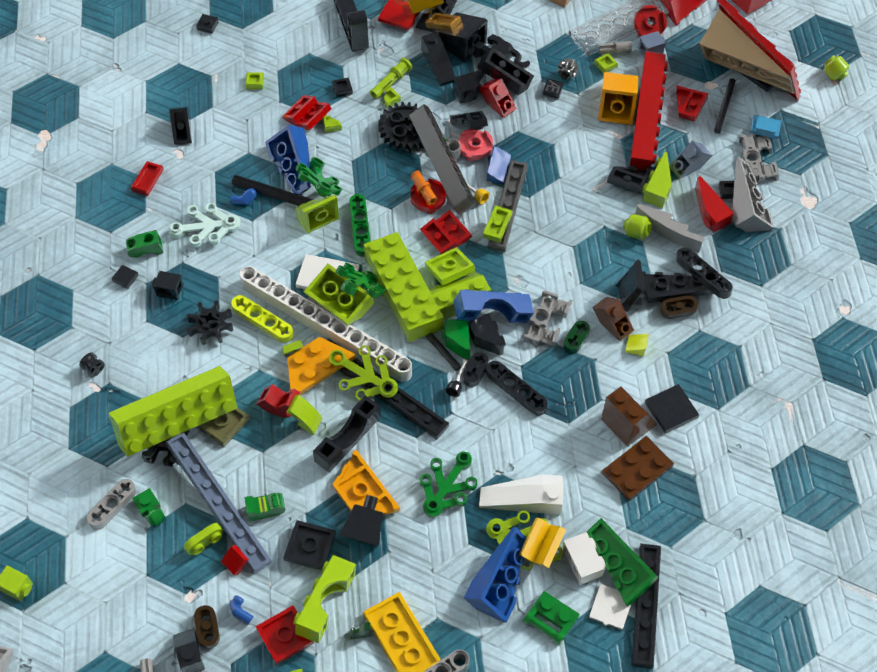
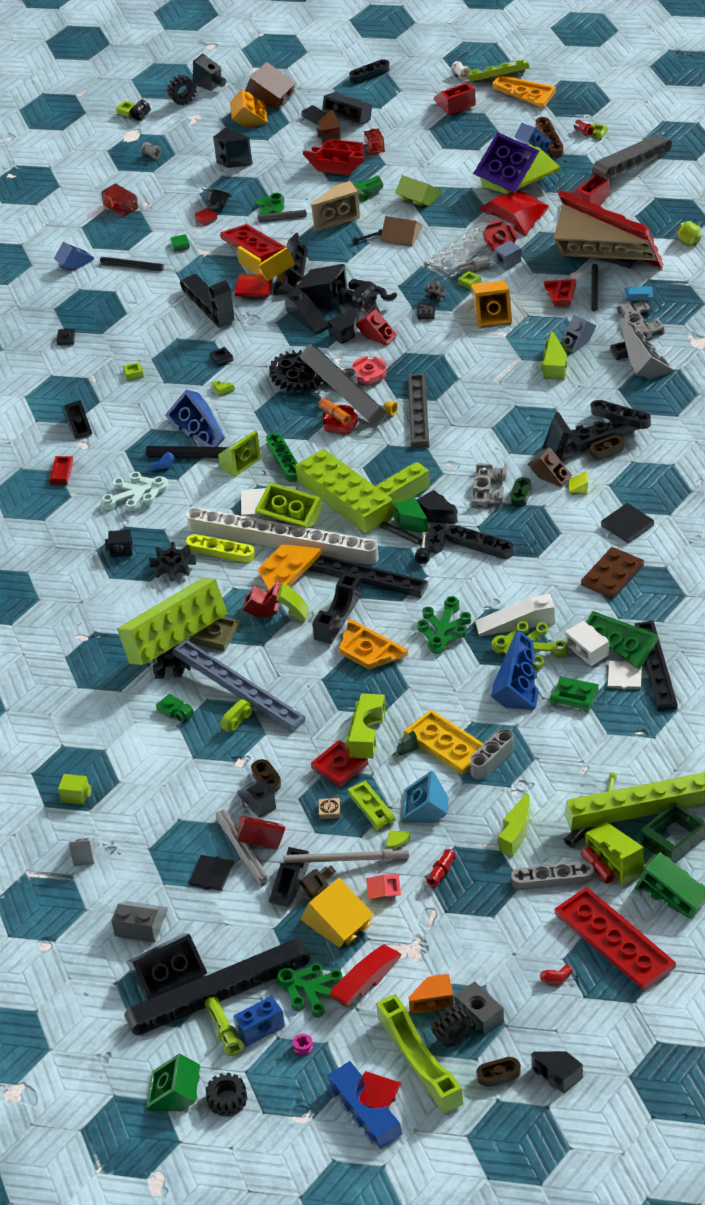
camera: 10 degrees left, 15 degrees down
black wheel [79,352,105,377] -> none
light grey beam [87,479,136,530] -> none
black tile [112,265,139,289] -> none
green leg [126,230,164,258] -> none
red tile [221,545,249,576] -> none
blue arm [229,595,254,625] -> none
green leg [244,493,286,522] -> none
lime tile [281,340,303,355] -> none
red slope [282,95,332,130] -> none
black plate [283,520,336,571] -> none
green plant [295,157,342,197] -> none
lime plant [329,345,398,401] -> none
green plant [335,263,386,298] -> none
black torso [340,495,383,547] -> none
lime pin [369,57,412,99] -> none
lime tile [384,86,401,109] -> none
red slope [420,210,473,254] -> none
pearl gold tile [425,13,462,31] -> none
lime plate [425,247,475,285] -> none
black wing [449,111,488,130] -> none
arch [453,289,534,323] -> none
black brick [477,48,534,95] -> none
lime plate [483,205,513,243] -> none
slope [486,146,511,184] -> none
yellow panel [520,518,566,568] -> none
reddish brown slope [601,386,657,447] -> none
black wing [607,166,652,194] -> none
lime head [623,214,652,240] -> none
red brick [629,52,668,170] -> none
light grey slope [635,204,704,253] -> none
red slope [695,176,734,233] -> none

